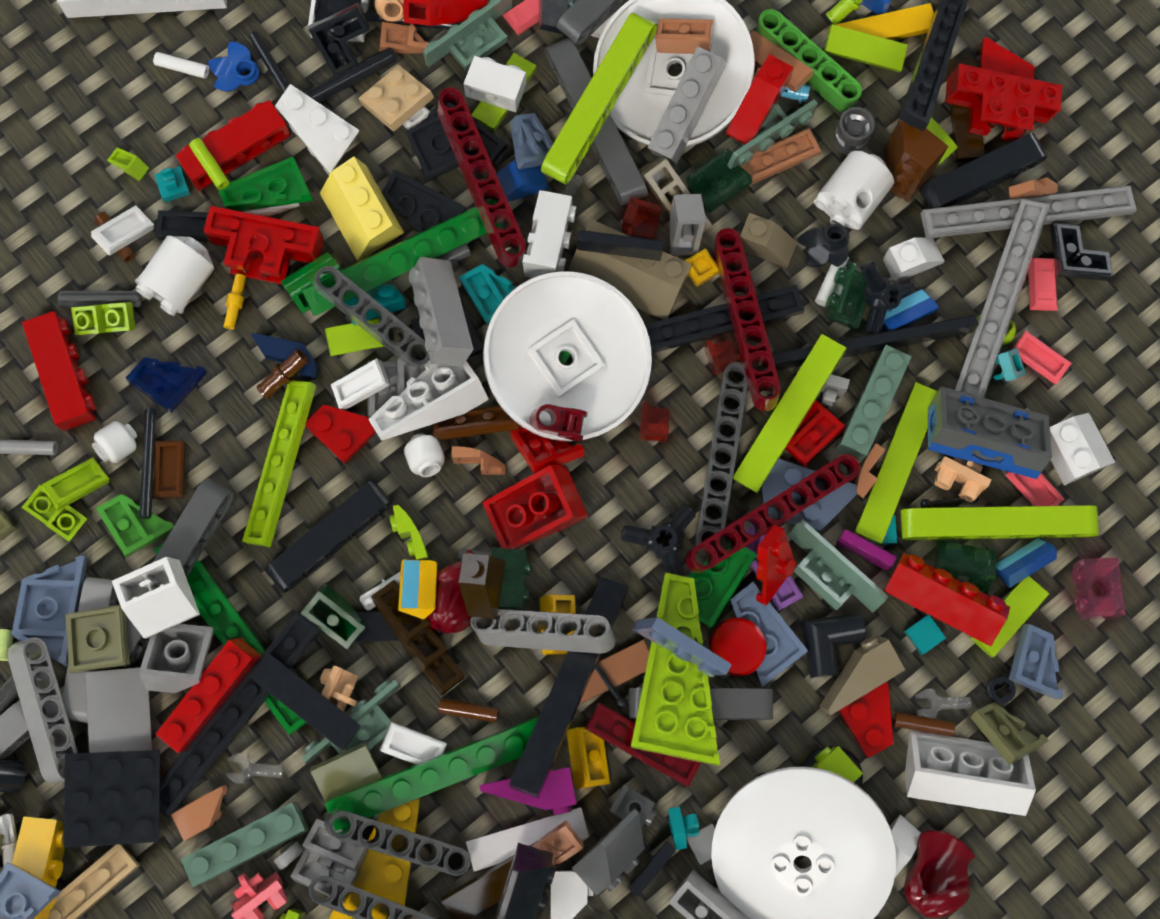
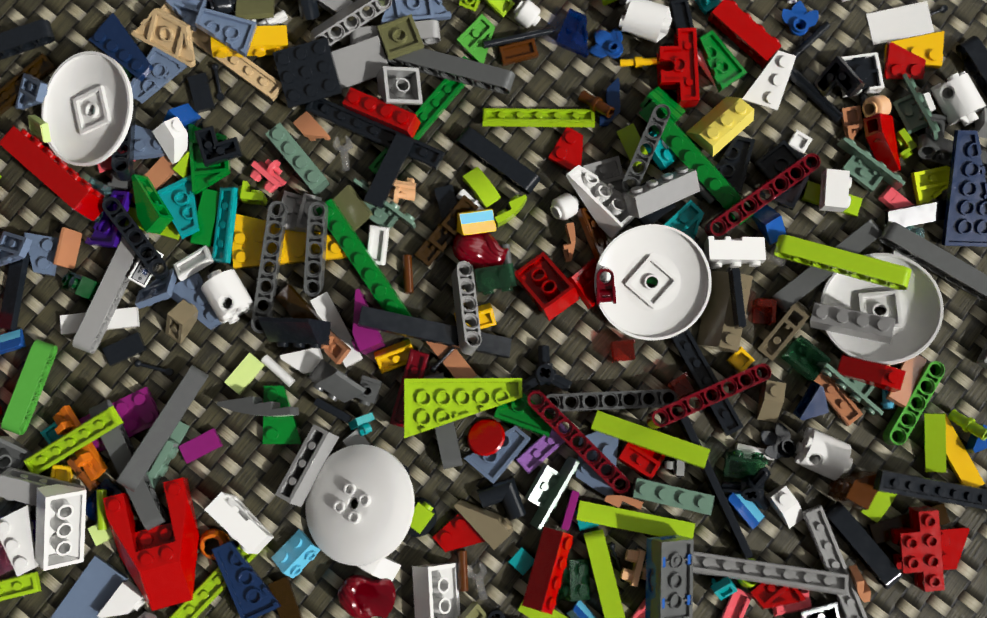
camera: 80 degrees right, 5 degrees up
white slope [112,557,200,639] -> none
lime piece [189,138,230,190] -> none
light grey tile [273,841,303,869] -> none
dark green slope [301,583,366,649] -> none
white tile [331,358,390,410] -> none
tan plate [358,65,434,132] -> none
dark brown slope [459,553,506,620] -> none
sand blue wing [510,113,554,169] -> none
sand blue wing [632,617,732,677] -> none
nougat slope [655,19,713,54] -> none
light grey slope [670,194,706,256] -> none
red wing [756,525,797,606] -> none
flat silver wheel [833,107,875,155] -> none
none -> lime slope [462,166,501,208]
none -> blue plate [589,28,624,59]
none -> red wing [749,583,806,610]
none -> dark blue slope [793,381,829,420]

